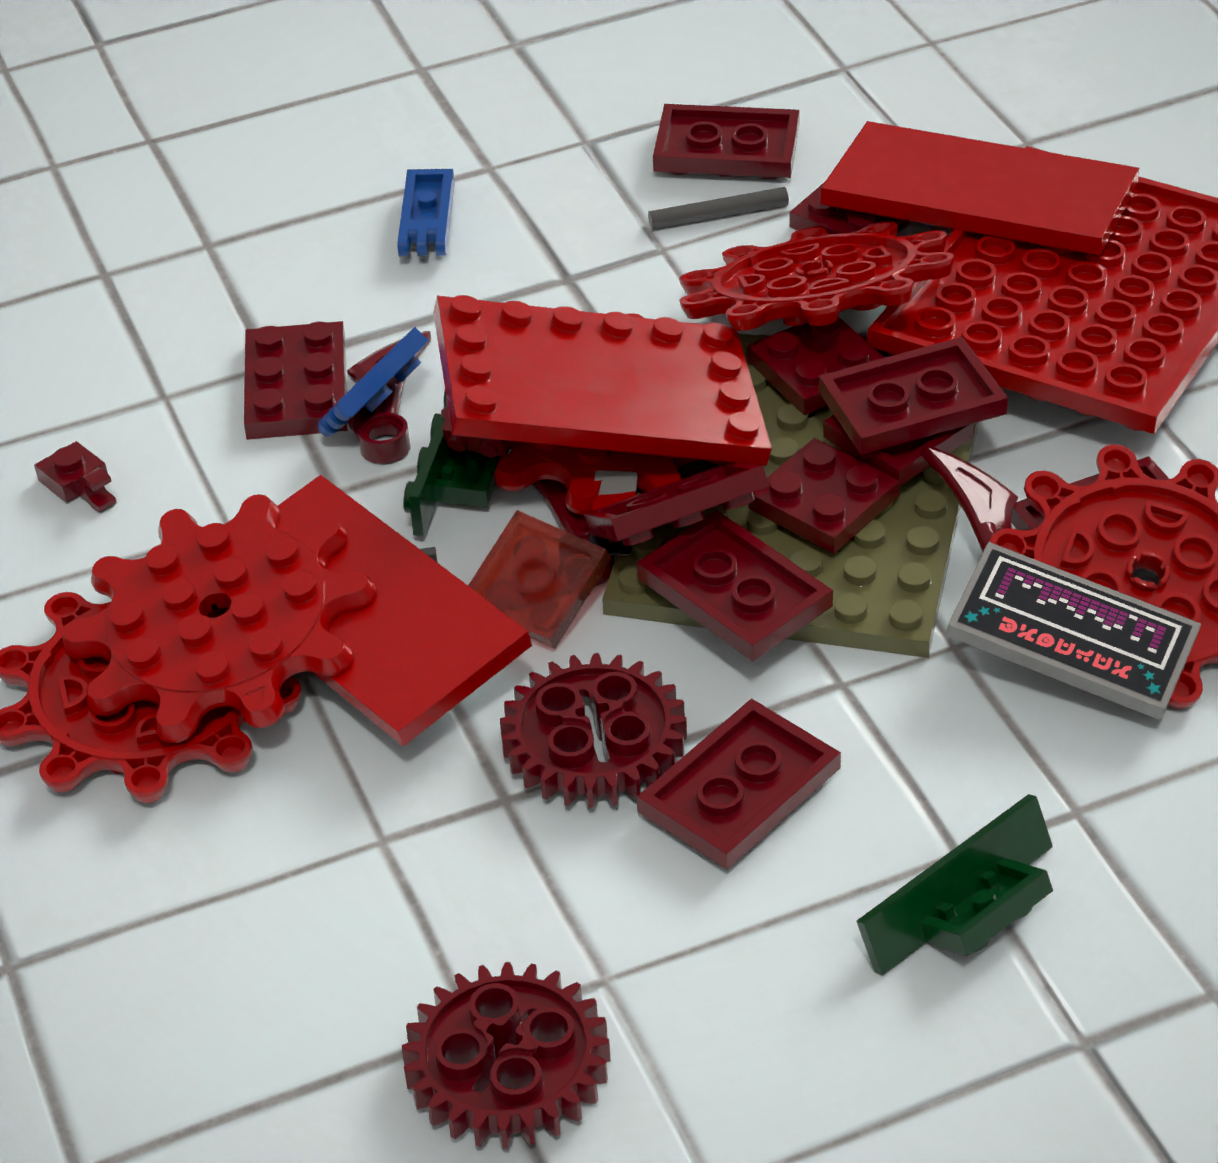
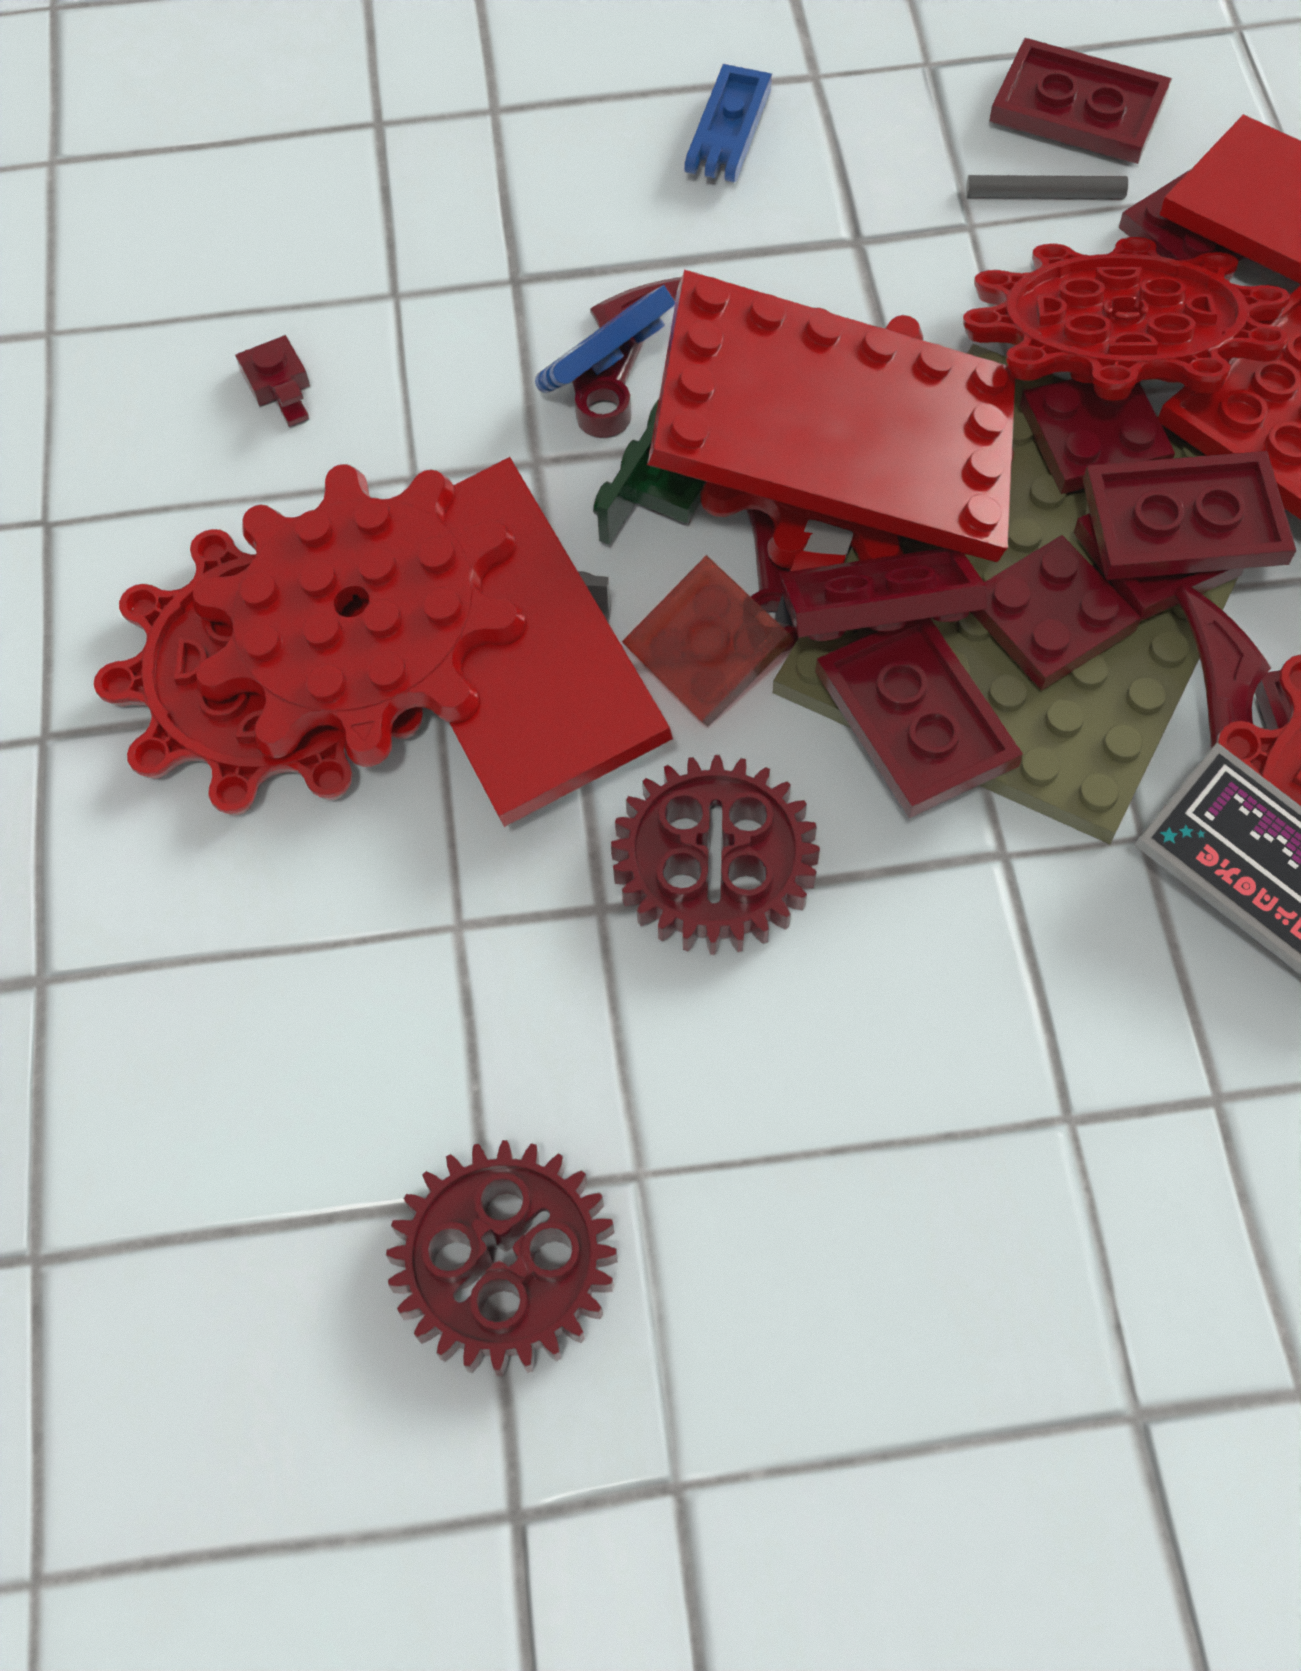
camera: 15 degrees right, 20 degrees up
dark red plate [244,321,348,440] -> none
dark red plate [637,698,841,870] -> none
dark green bracket [856,794,1053,975] -> none

